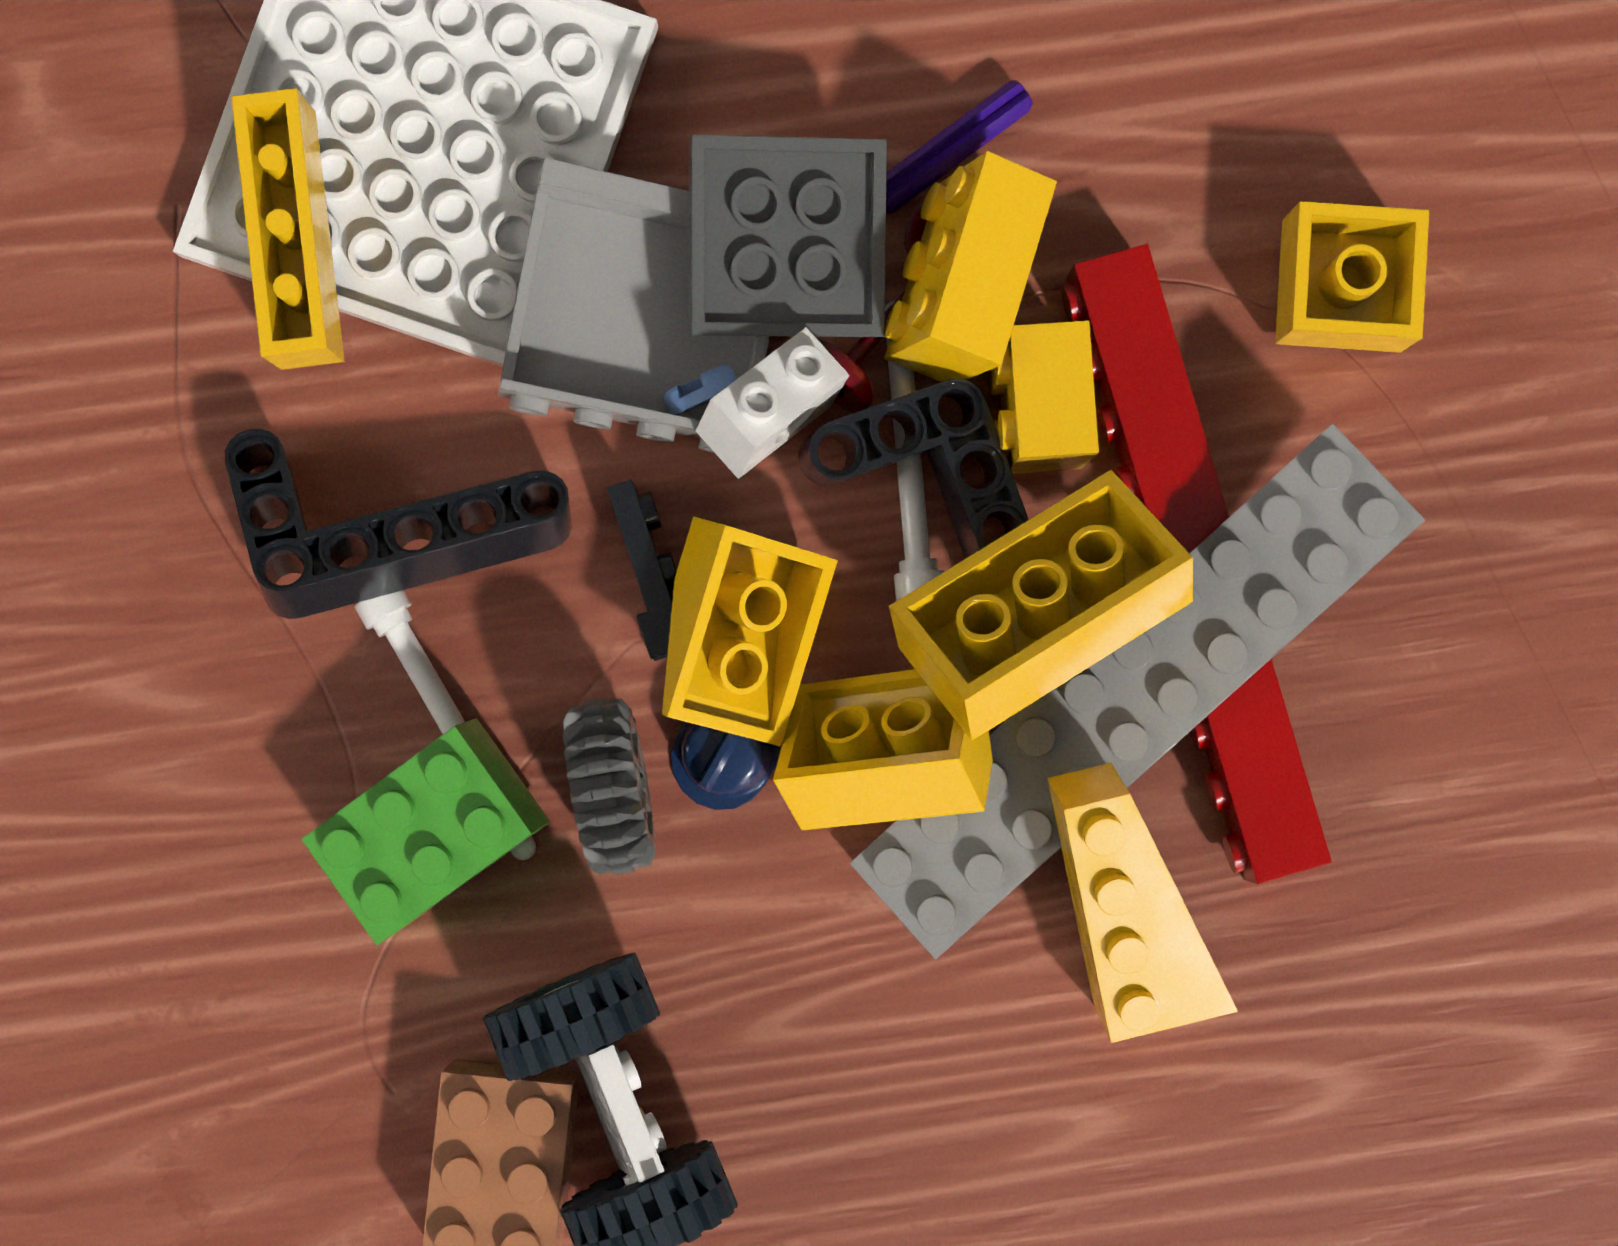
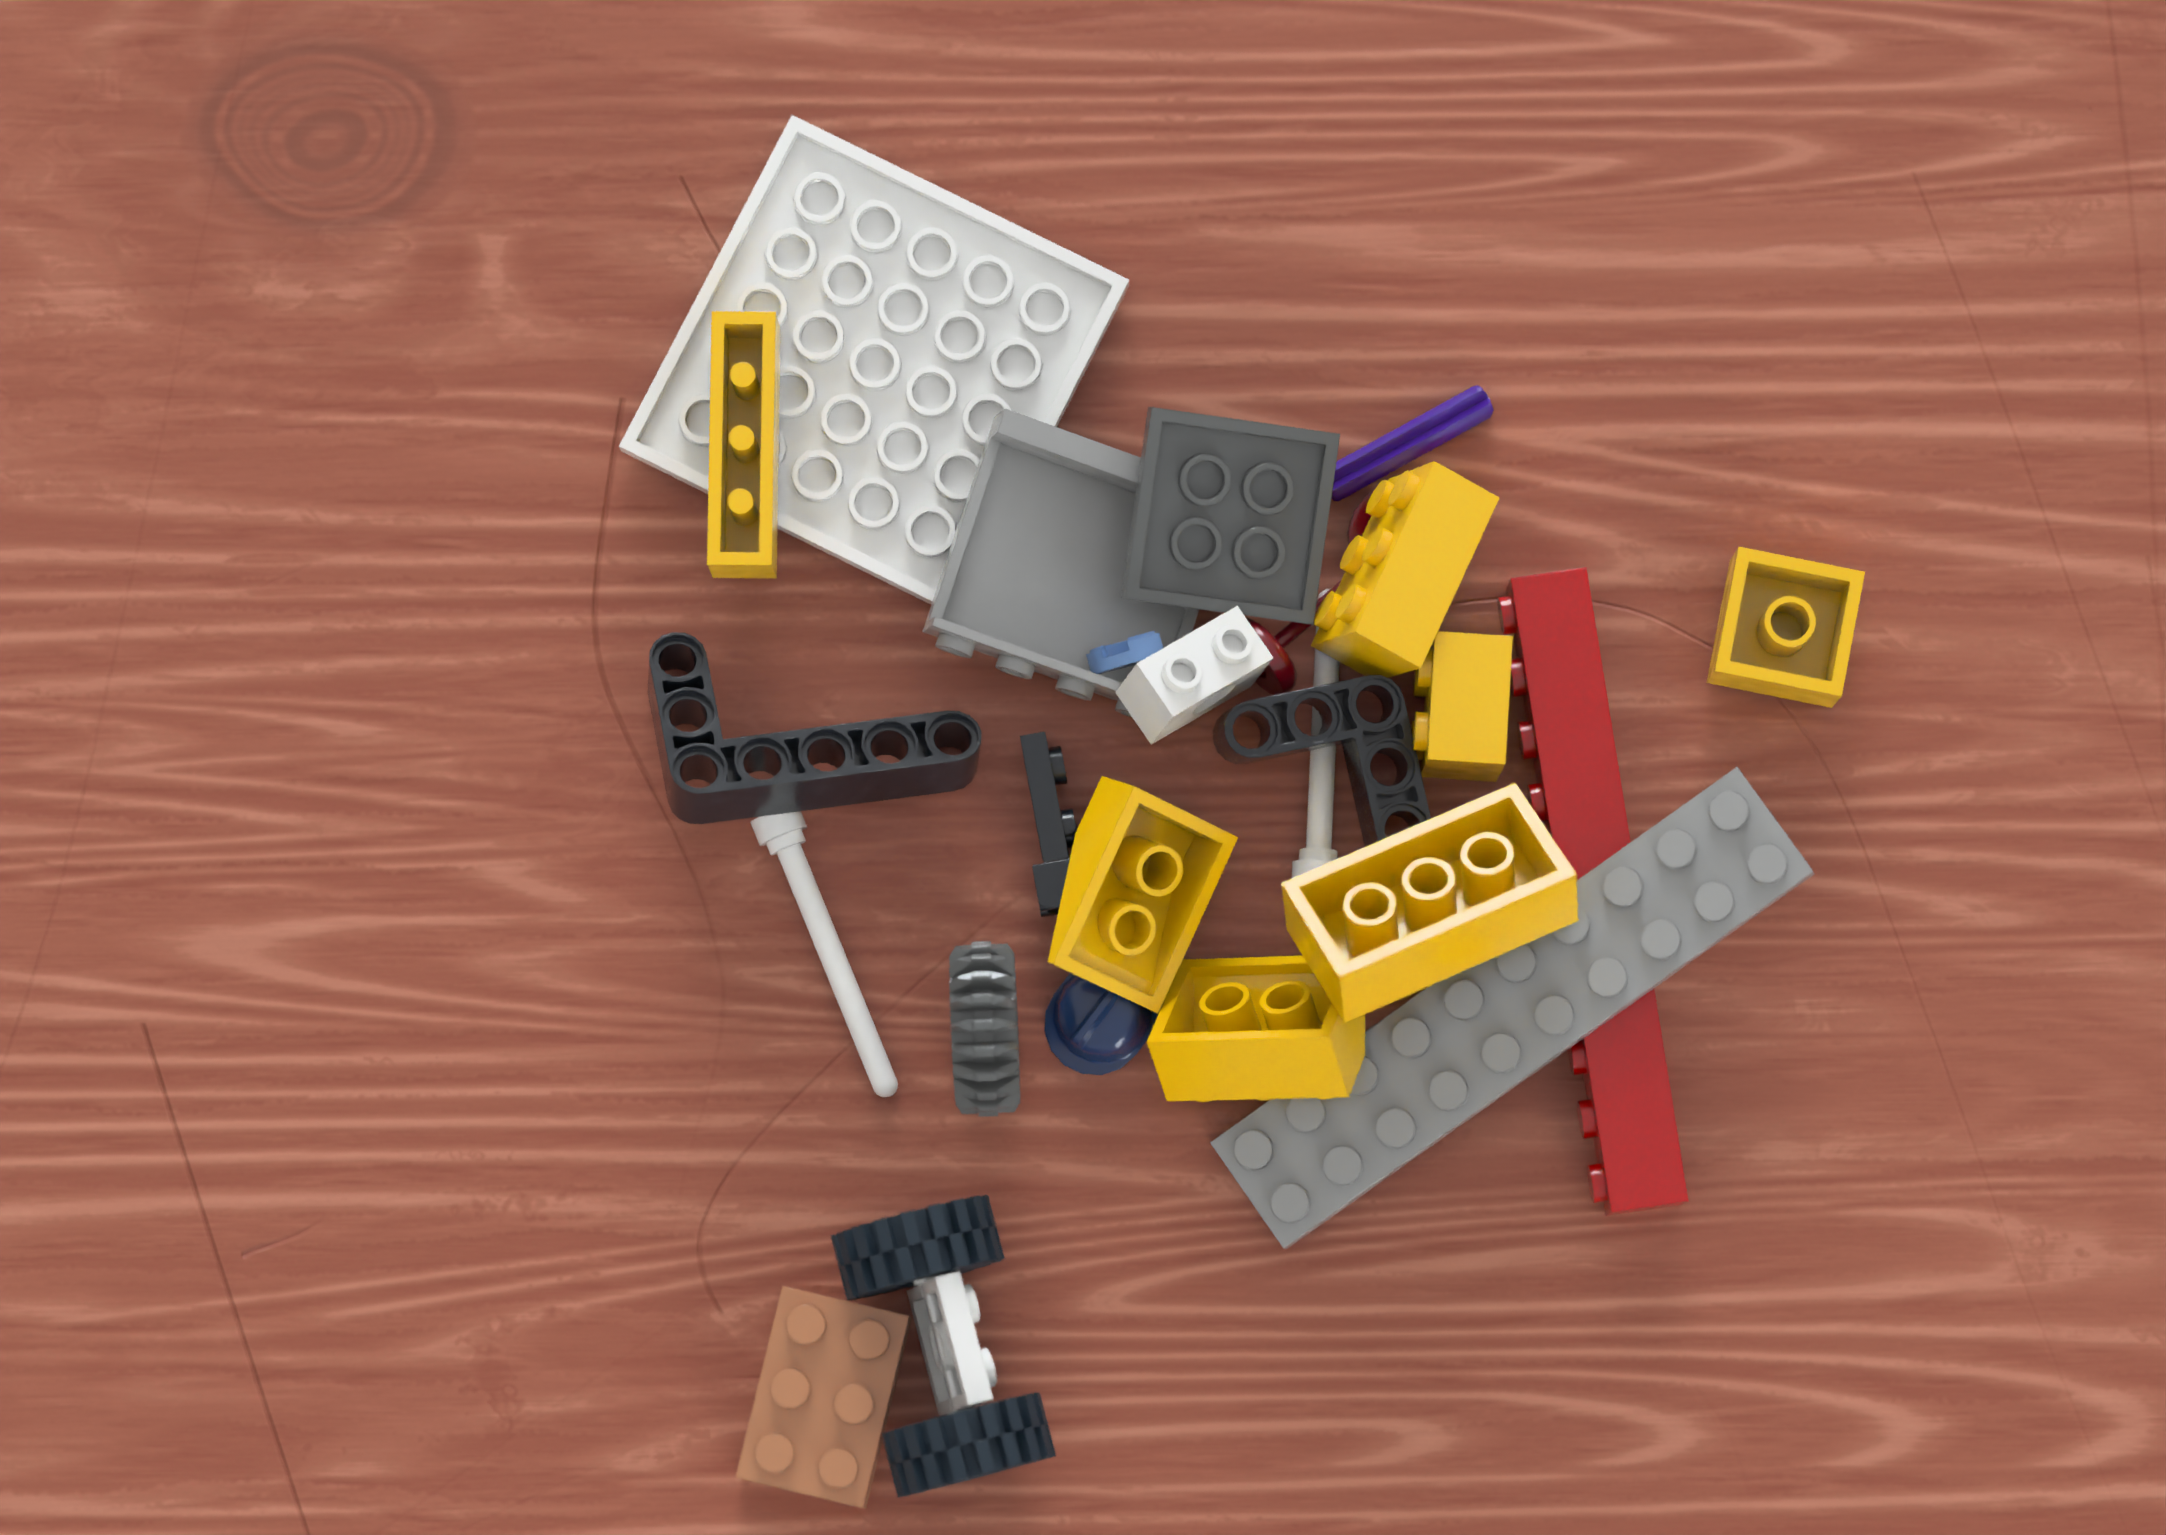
camera: 10 degrees right, 5 degrees down
bright green brick [301,718,551,946] -> none
yellow wedge [1047,762,1238,1043] -> none

